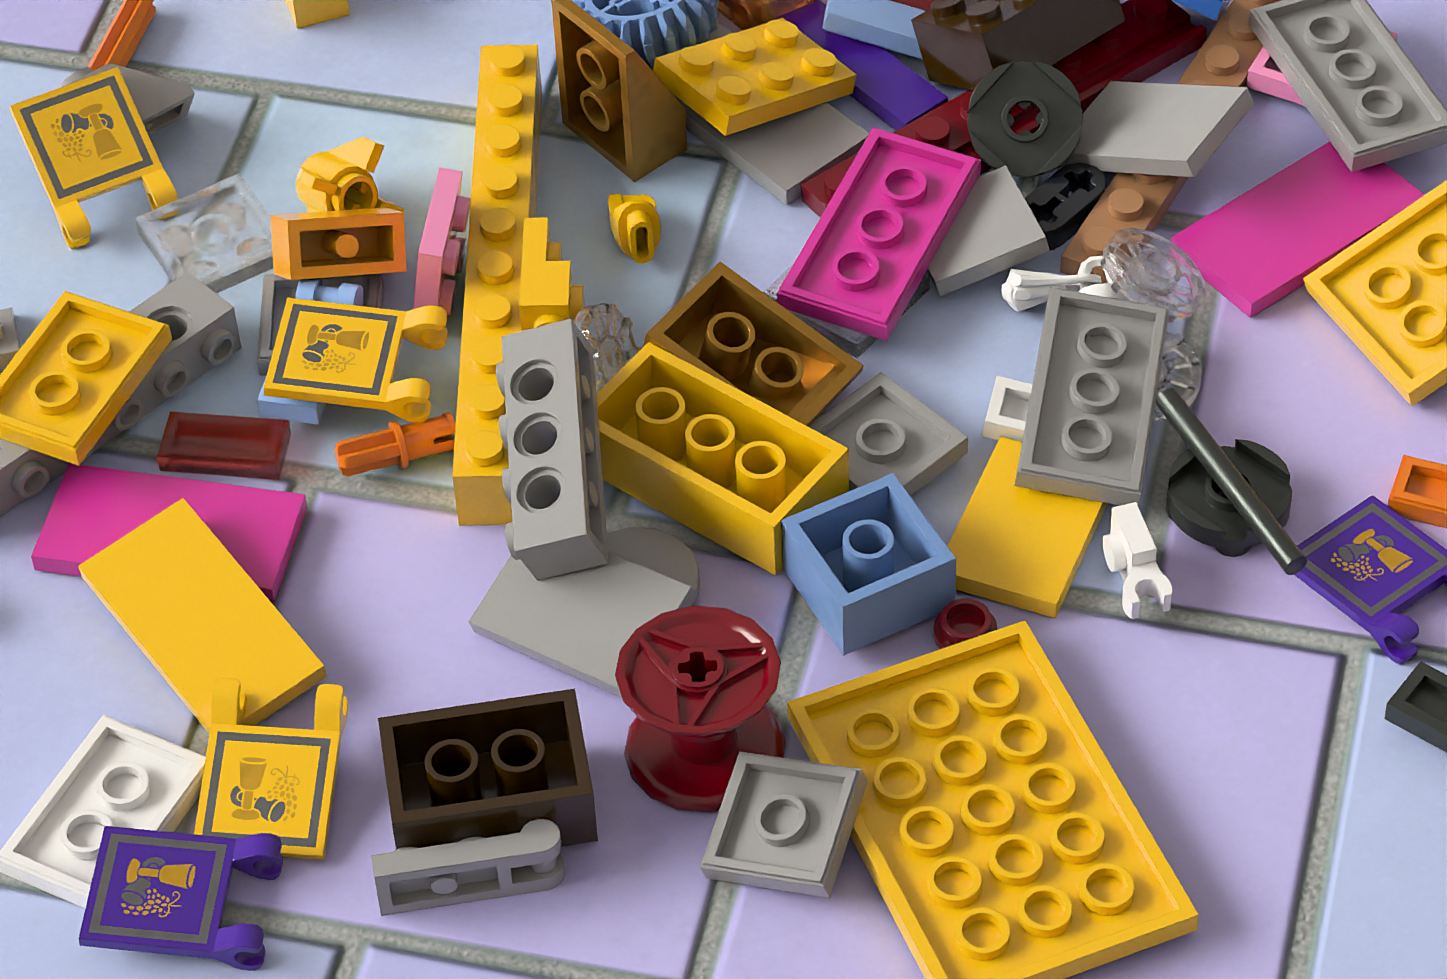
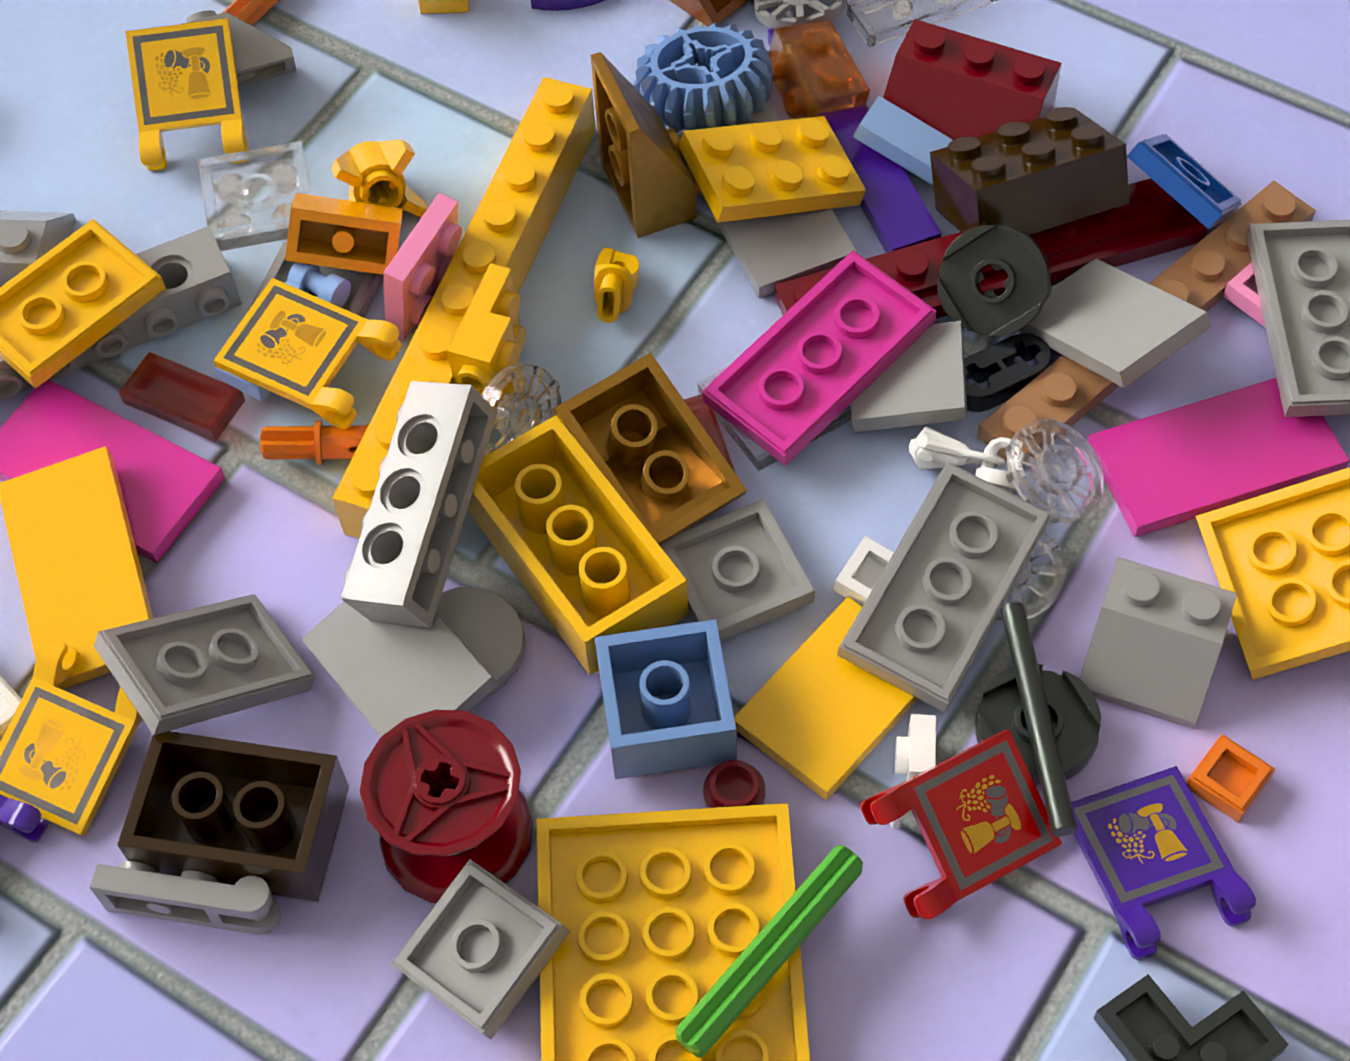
camera: 20 degrees right, 10 degrees up
none -> light grey tile [94,594,315,735]
none -> bright green axle [675,845,863,1058]
none -> red flag [860,730,1062,919]
none -> light grey slope [1079,557,1237,729]

